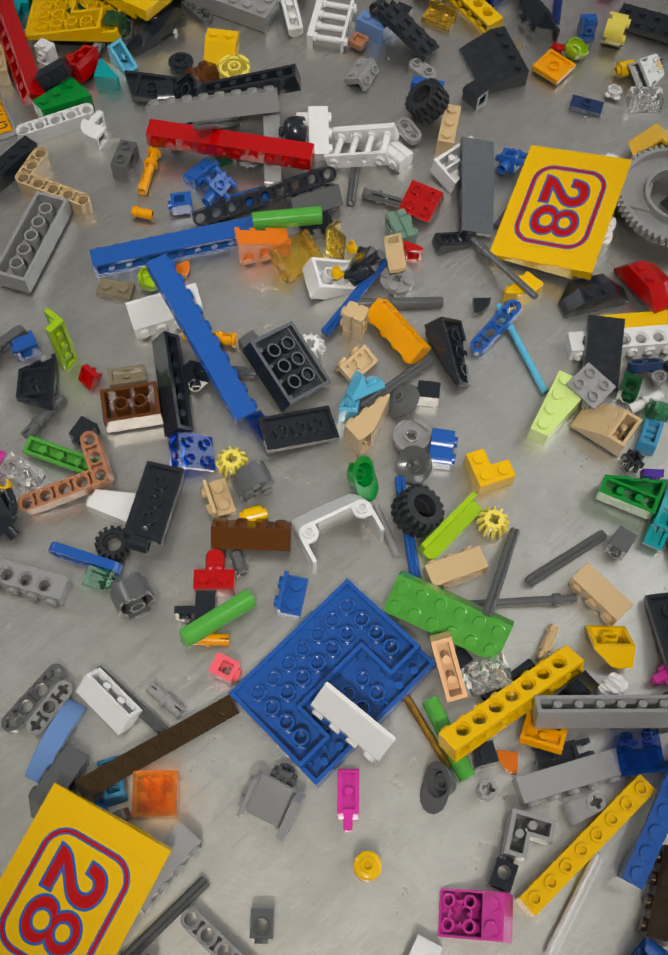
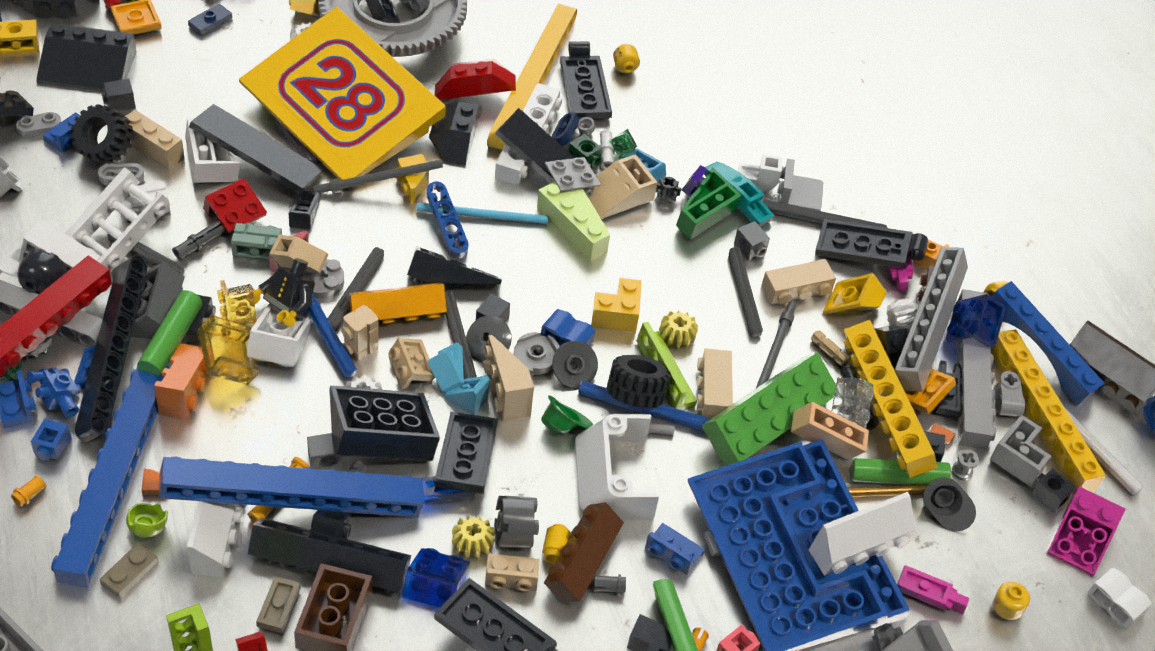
camera: 70 degrees left, 15 degrees down
red brick [193,549,236,596] -> none
black tile [472,297,491,316] -> none
dark grey axle [482,527,520,617] -> none
blue piece [495,148,528,174] -> none

